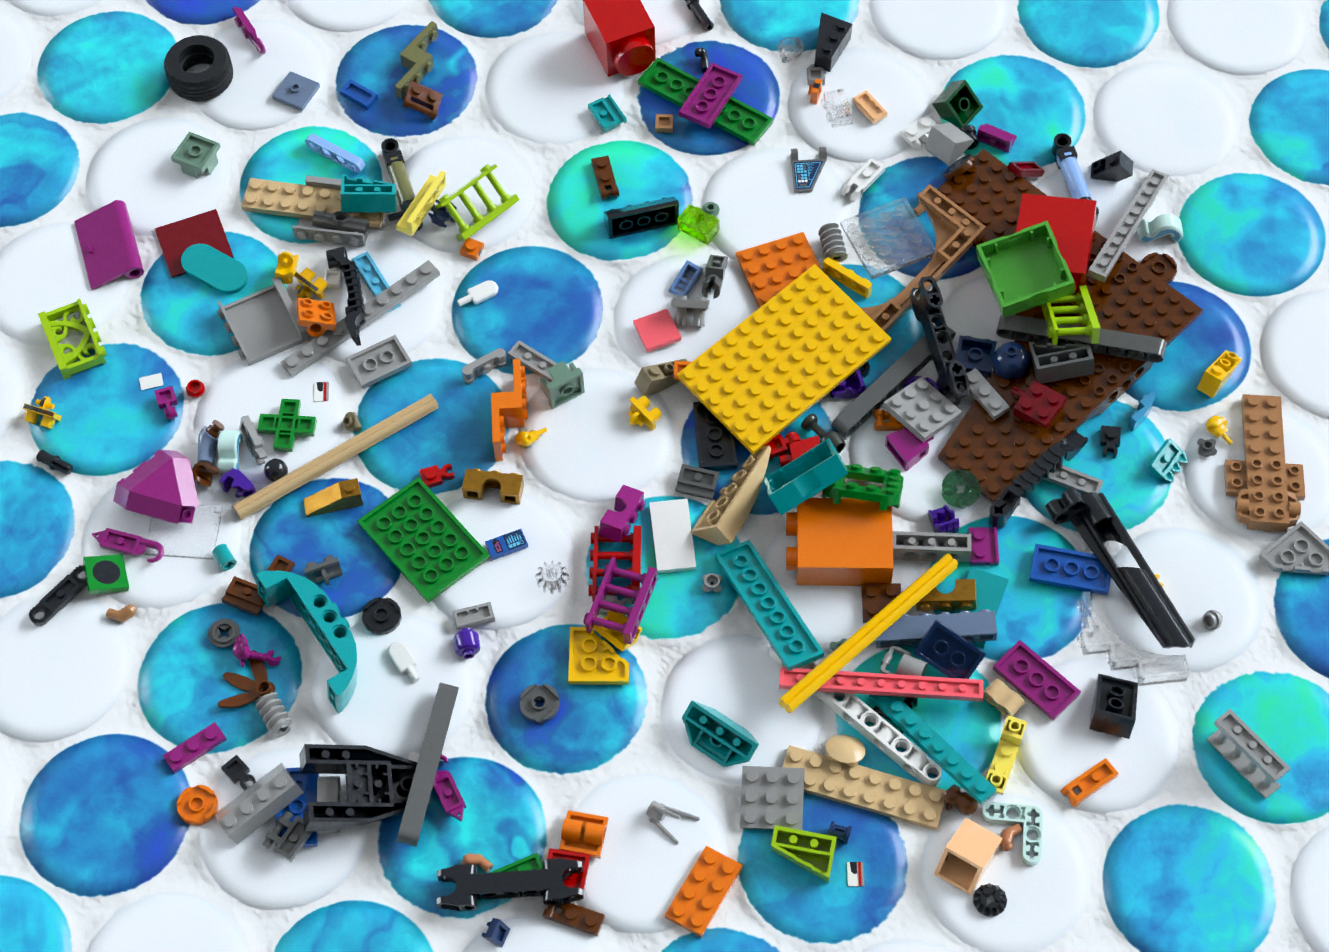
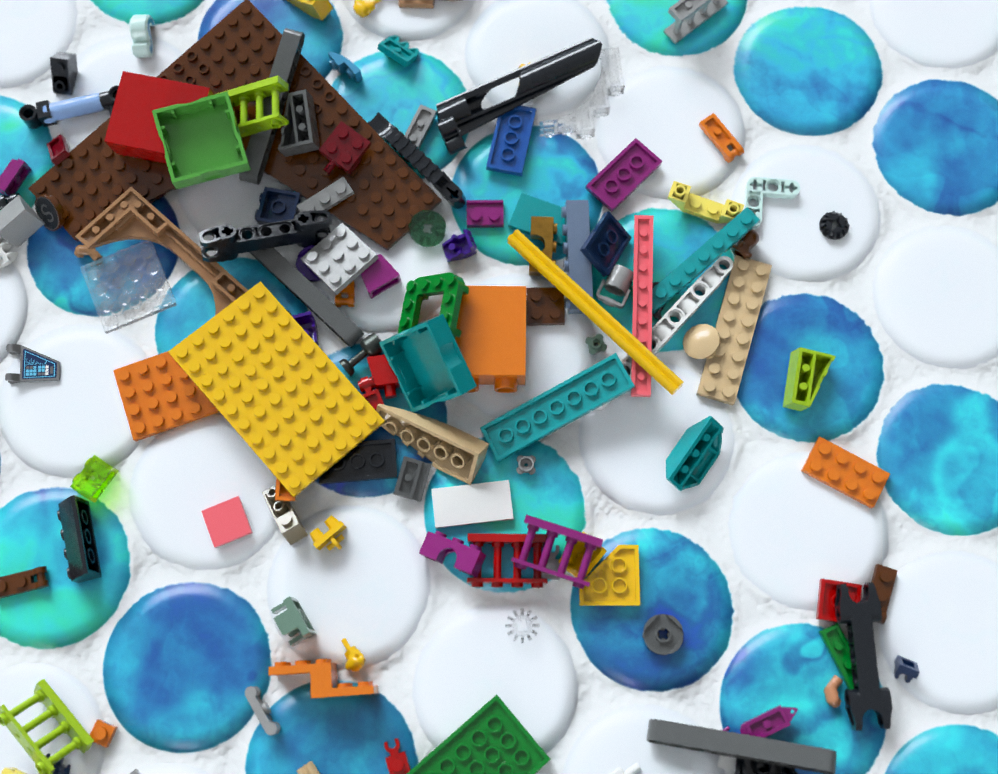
camera: 90 degrees left, 15 degrees up
light grey plate [452,602,496,631] -> none
dark purple head [453,628,480,659] -> none
white piece [457,280,498,307] -> none
pearl gold arch [462,468,524,504] -> none
tile [485,529,528,560] -> none
light grey plate [508,340,558,382] -> none
orange plate [559,810,609,859] -> none
light grey plant [646,801,700,844] -> none
medium blue slope [668,260,703,295] -> none
light grey plate [671,295,710,327] -> none
sand green plate [702,202,720,219] -> none
dark grey plate [702,254,728,299] -> none
light grey plate [740,766,805,830] -> none
light grey piece [818,223,848,263] -> none
yellow plate [822,257,873,299] -> none
dark blue bush [828,821,852,845] -> none
white hinge [841,158,885,202] -> none
sticker [847,862,865,886] -> none
light grey brick [893,531,971,562] -> none
light nougat slope [934,818,1003,895] -> none
tan axle [983,679,1024,717] -> none
dark blue cylinder [993,342,1031,380] -> none
nougat arm [1000,823,1023,851] -> none
light grey plate [1087,169,1169,282] -> none
black slope [1089,673,1138,739] -> none
black plate [1100,426,1121,458] -> none
reddish brown tile [1141,252,1177,284] -> none
dark grey plate [1197,438,1217,457] -> none
light grey plate [1202,610,1223,630] -> none

